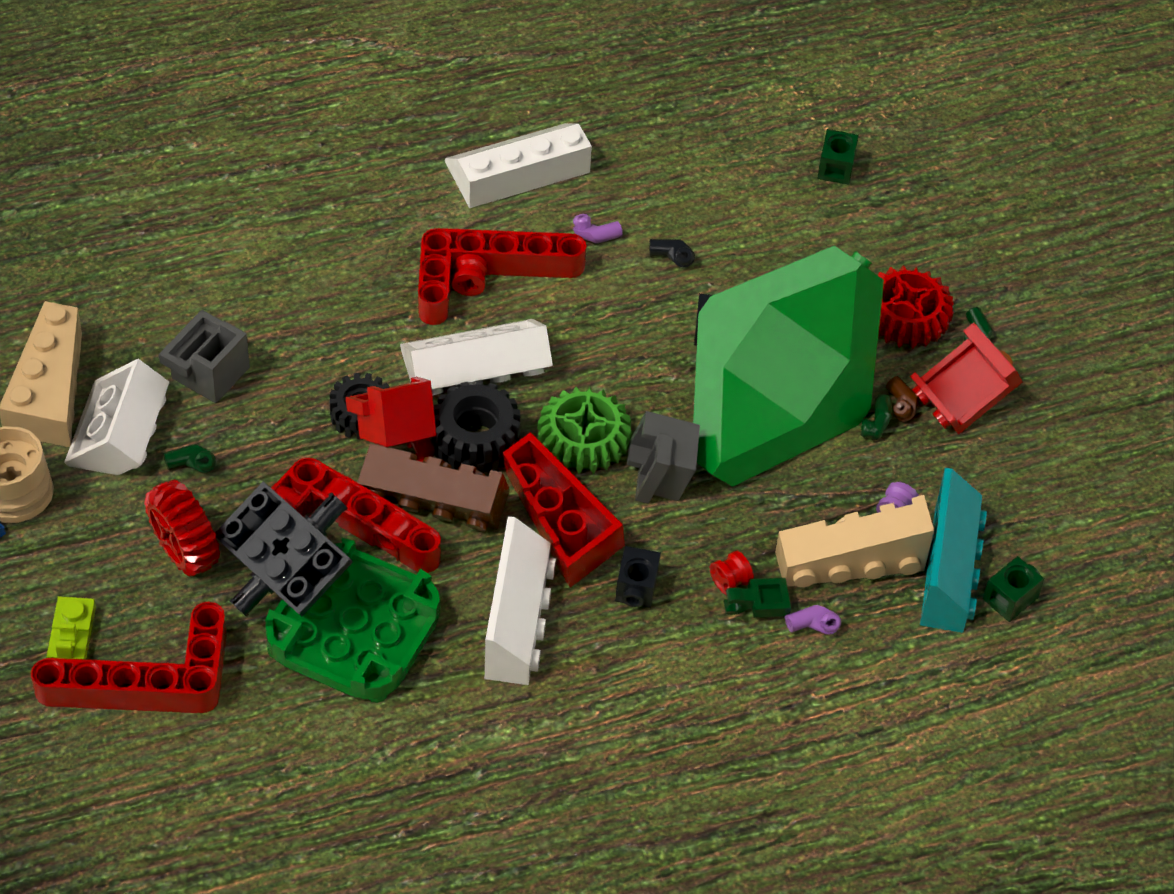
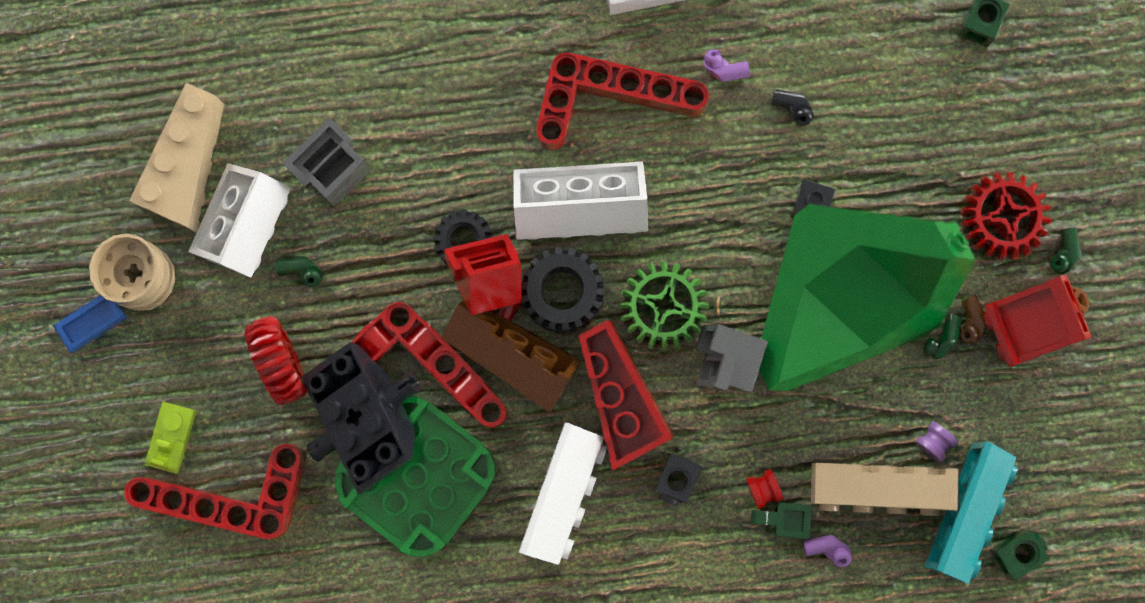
camera: 25 degrees right, 30 degrees up
red wheel [452,254,488,296] -> none

